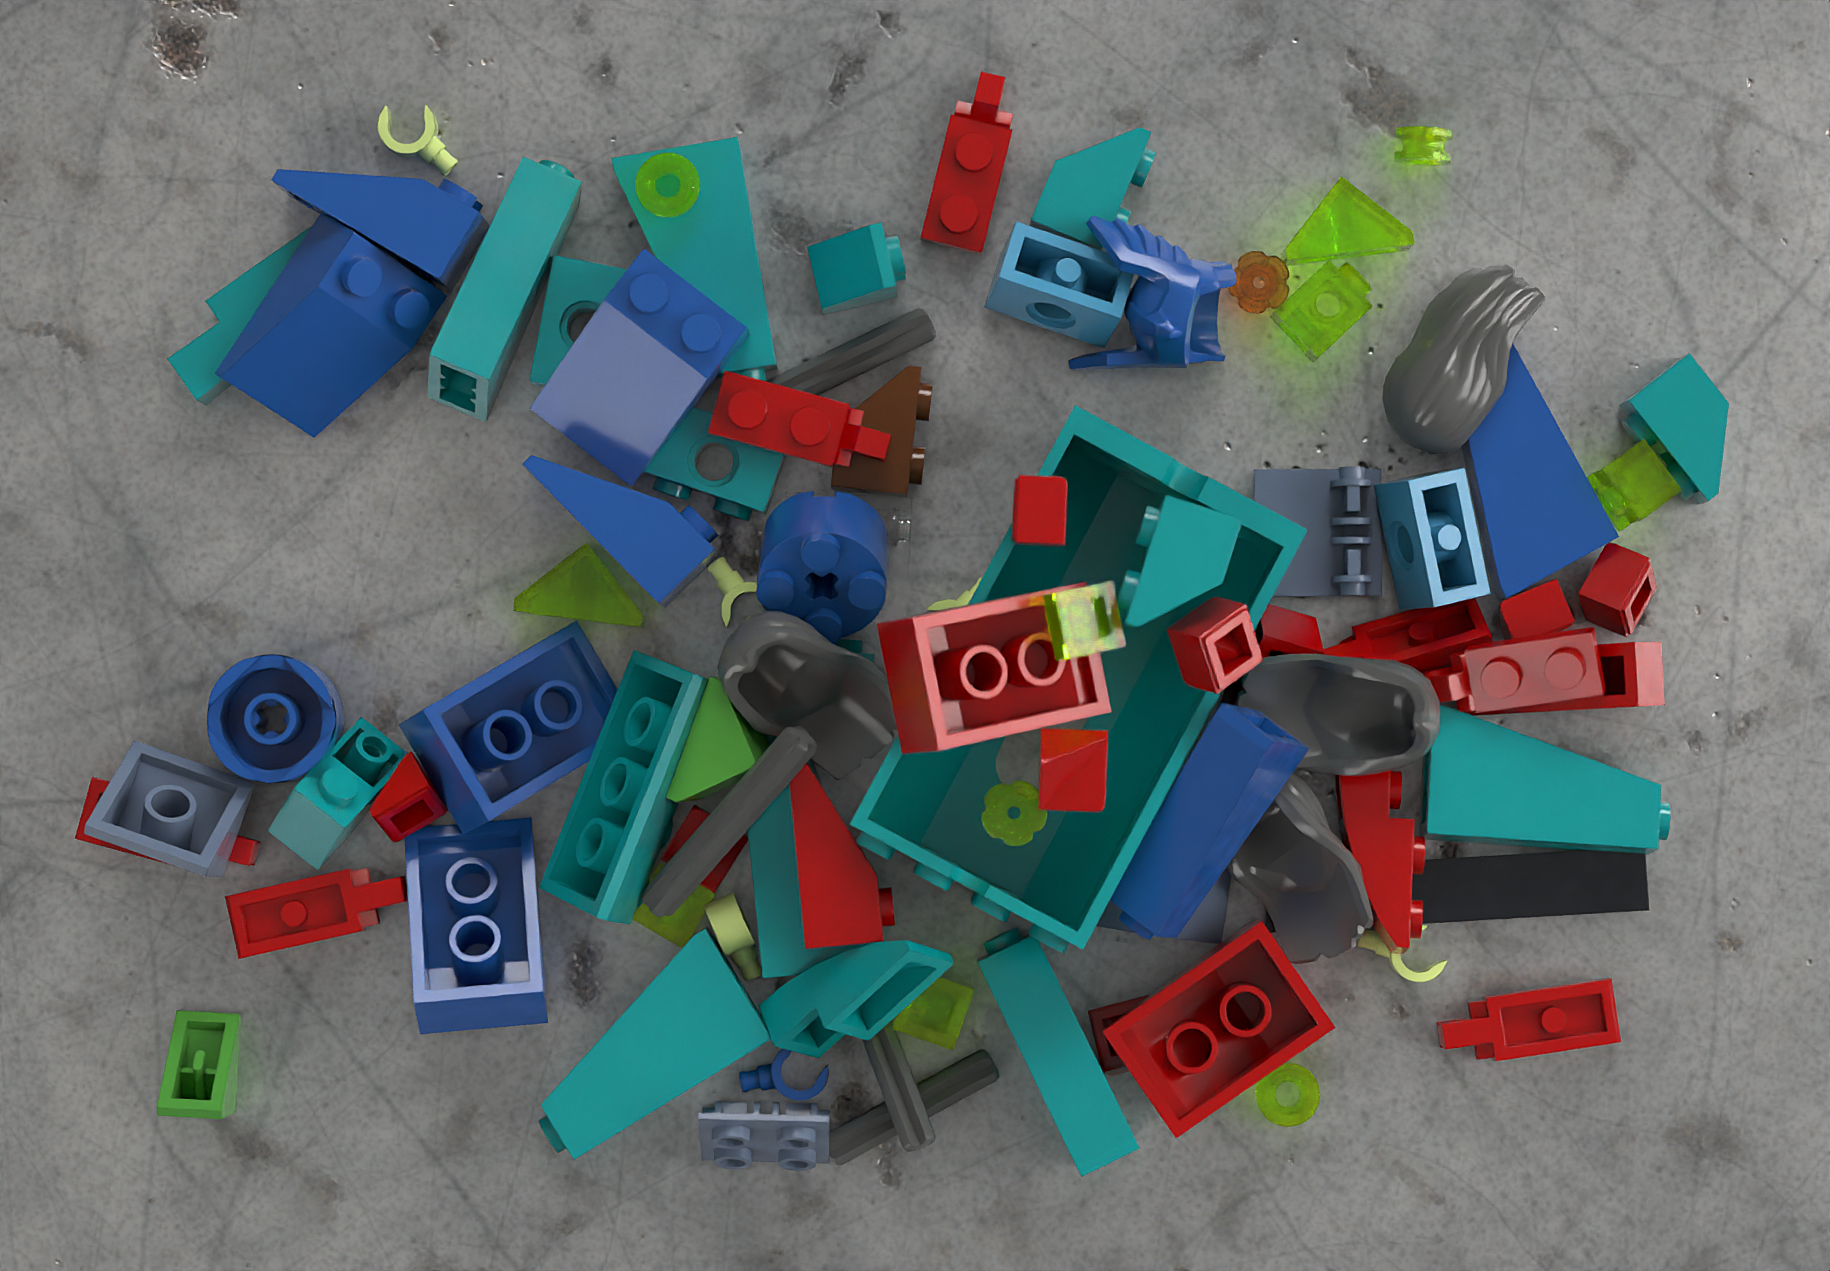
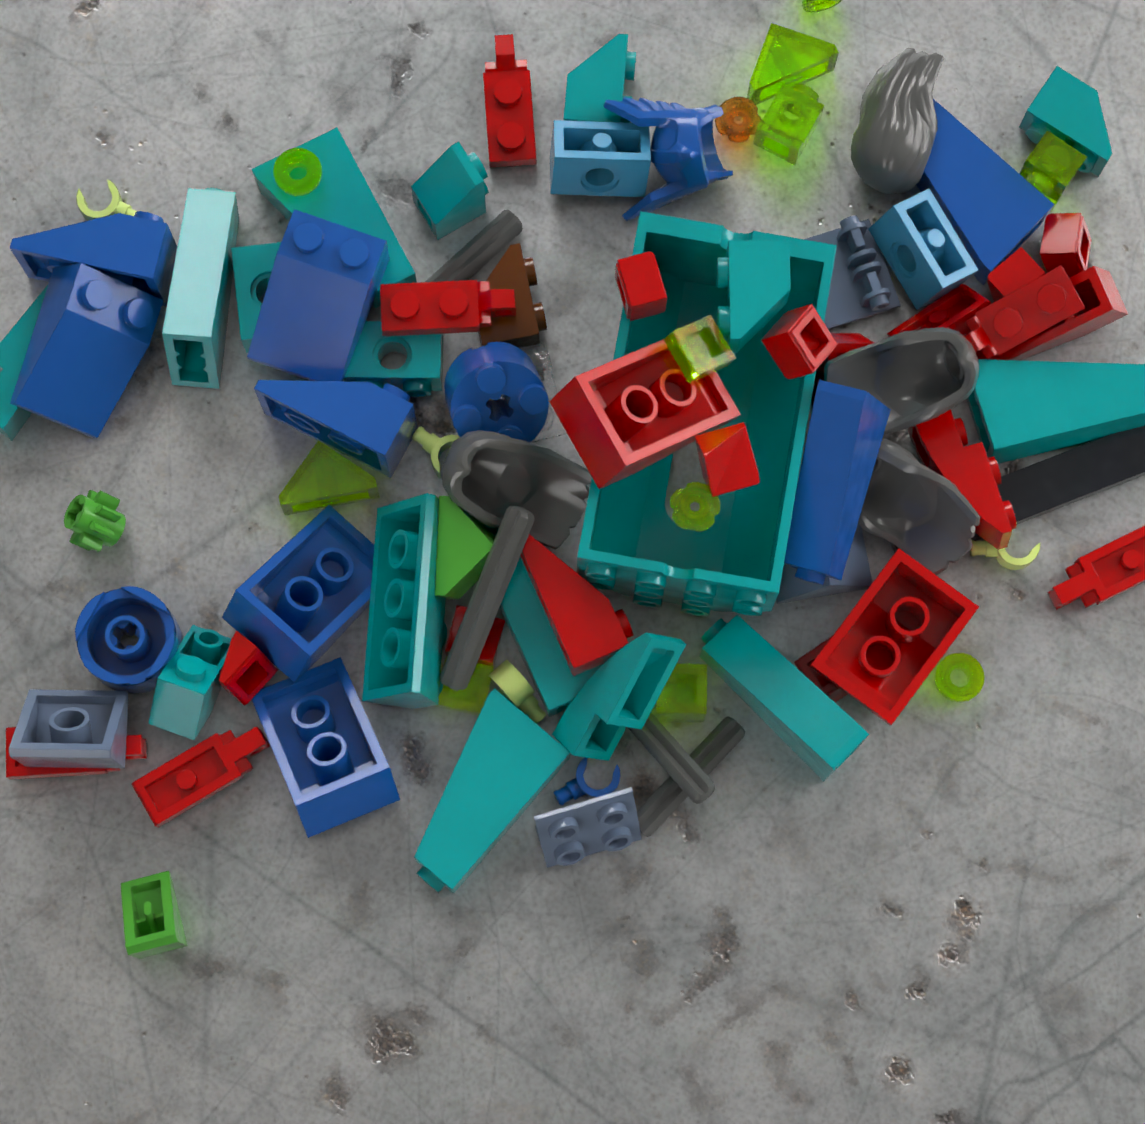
camera: 20 degrees left, 10 degrees down
none -> bright green gear [64,490,126,552]

